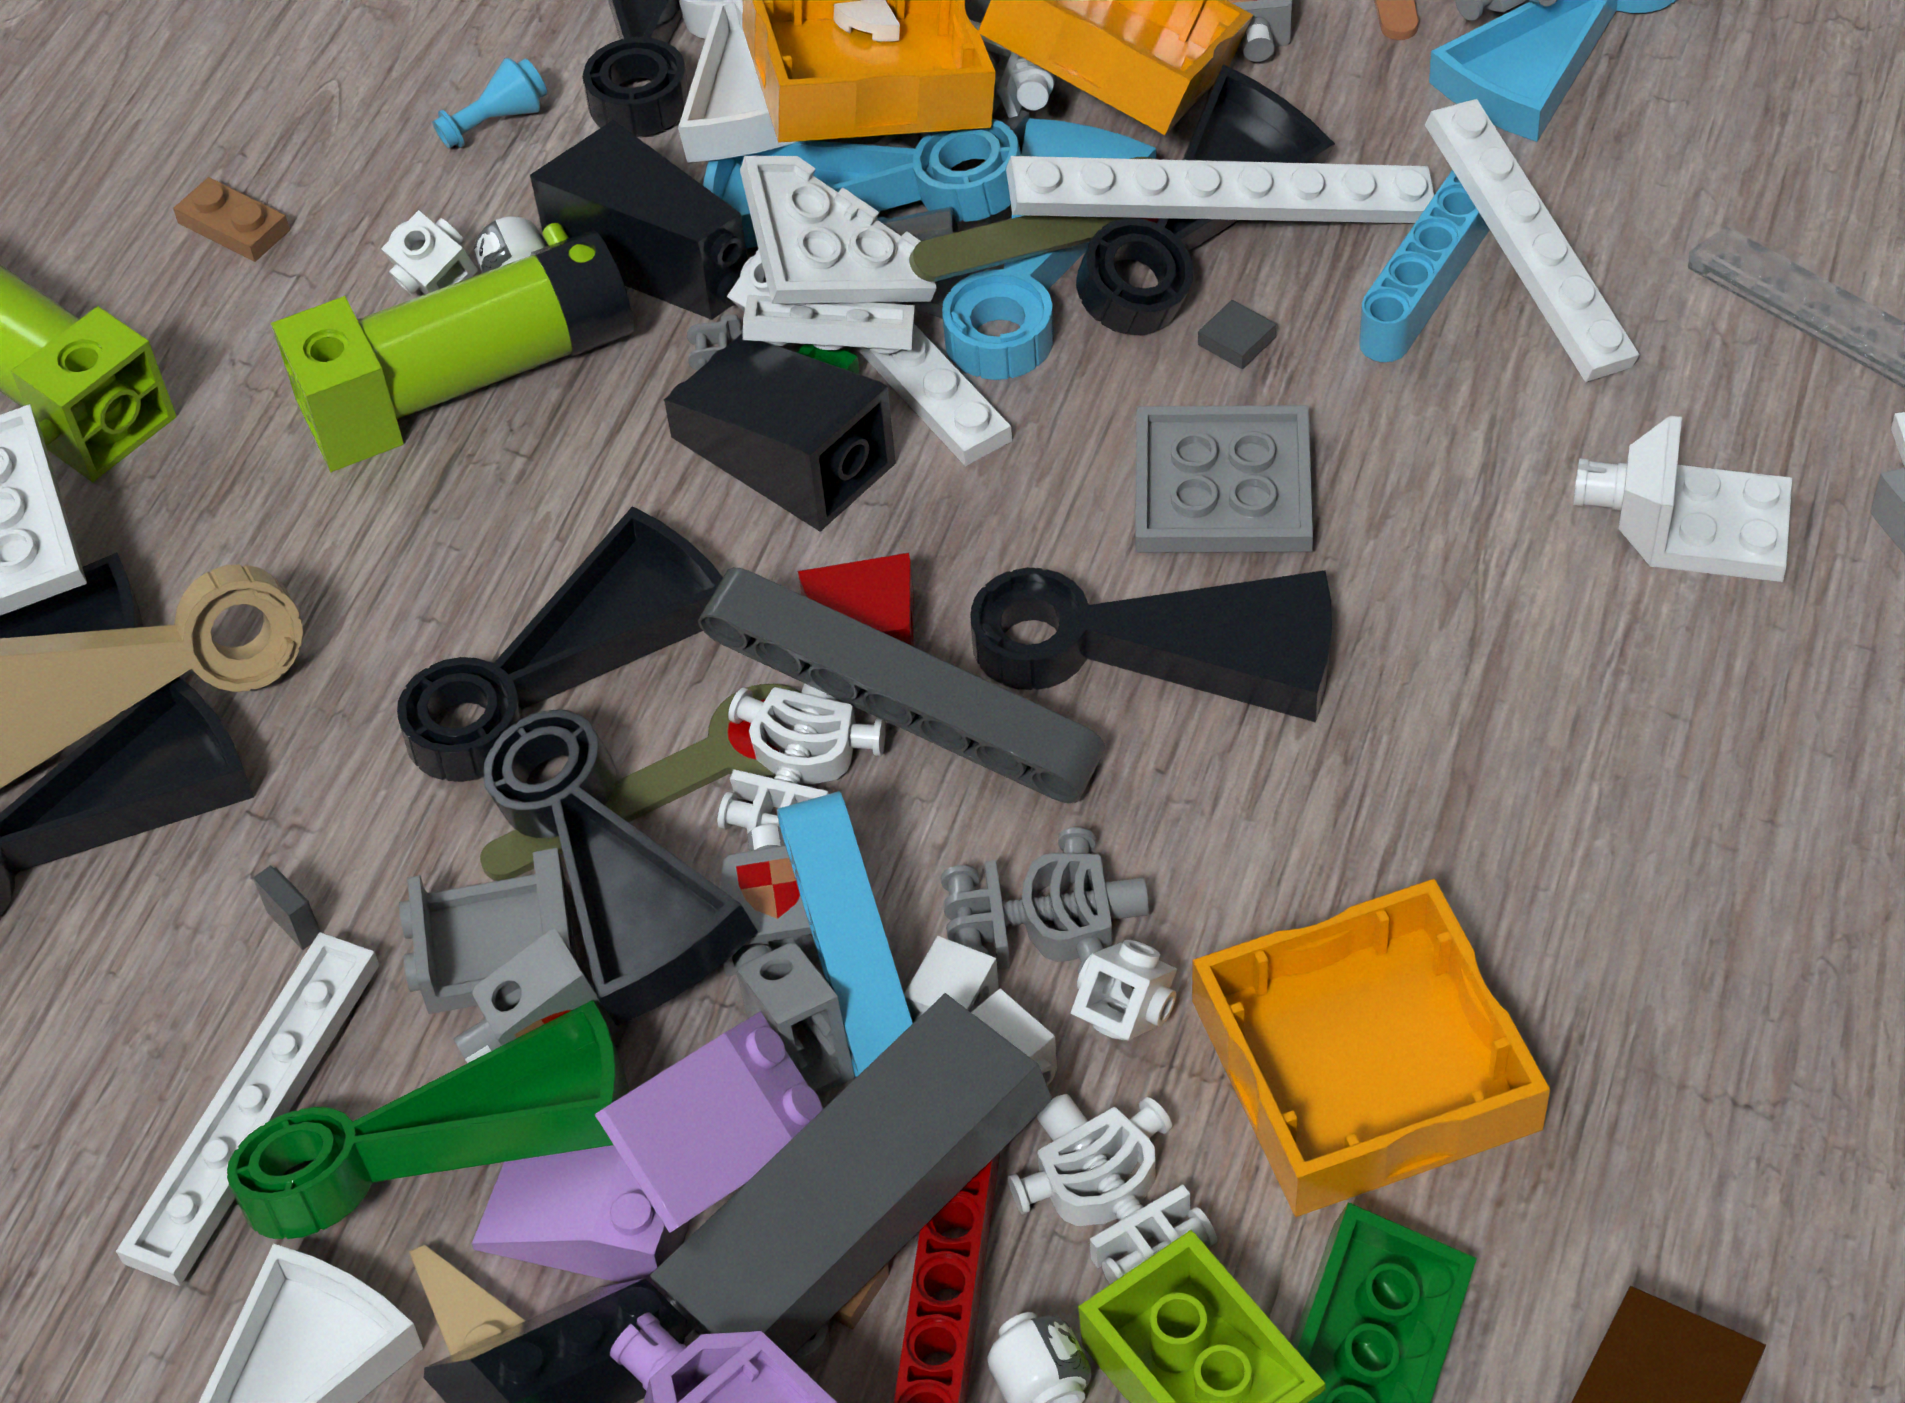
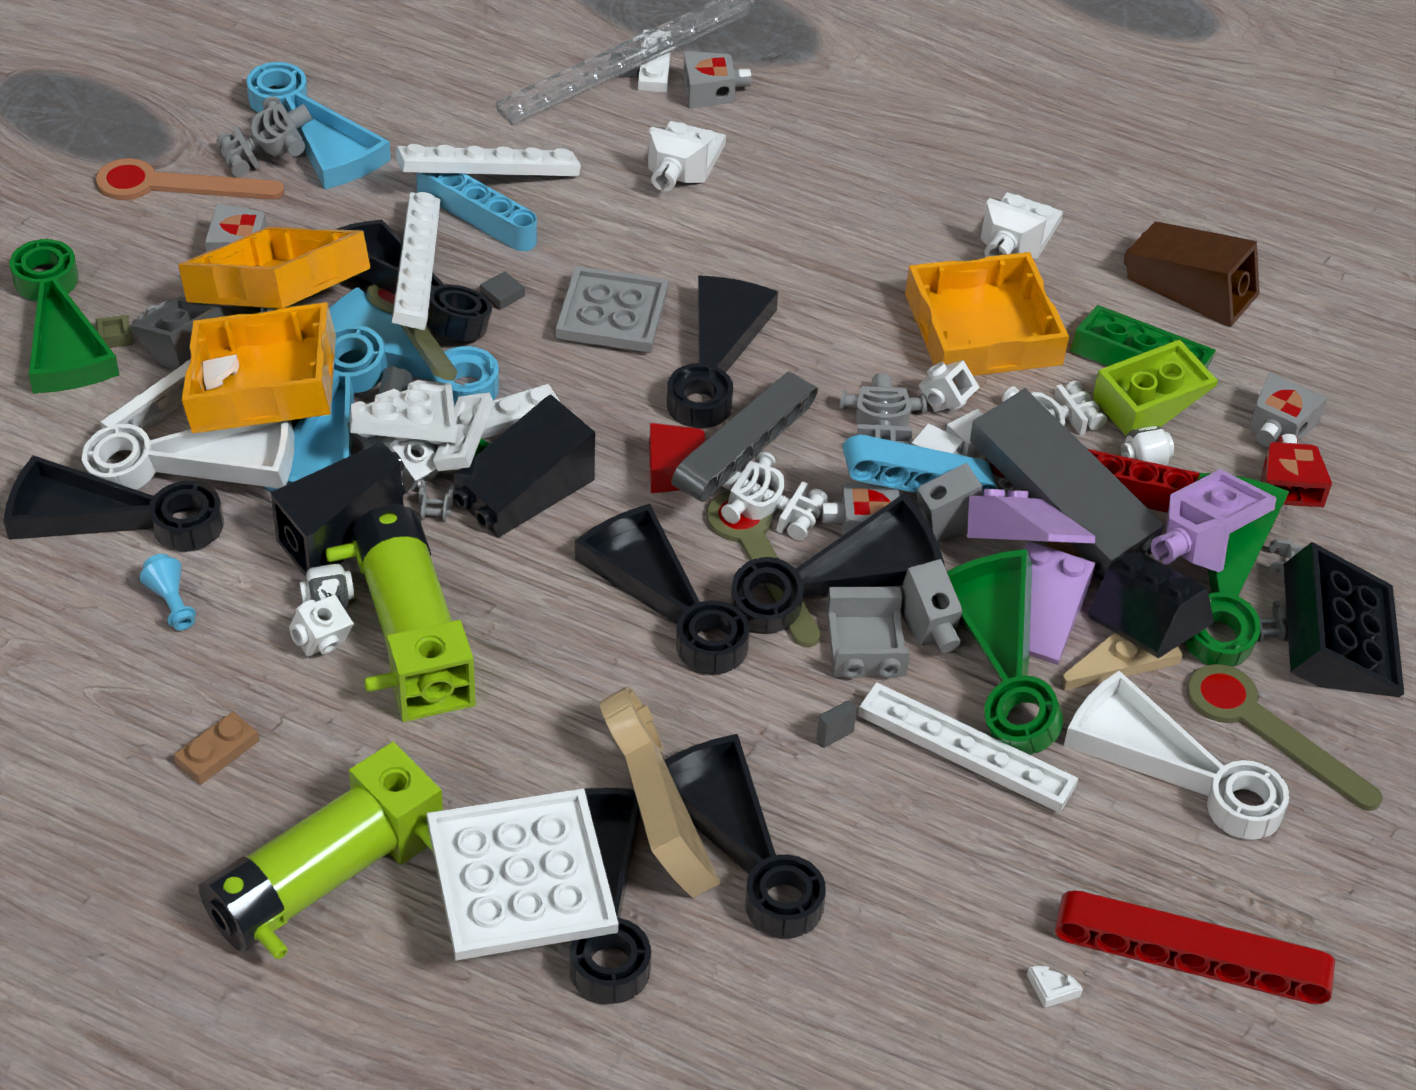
camera: 90 degrees left, 5 degrees down
none -> white plate [980,192,1063,259]

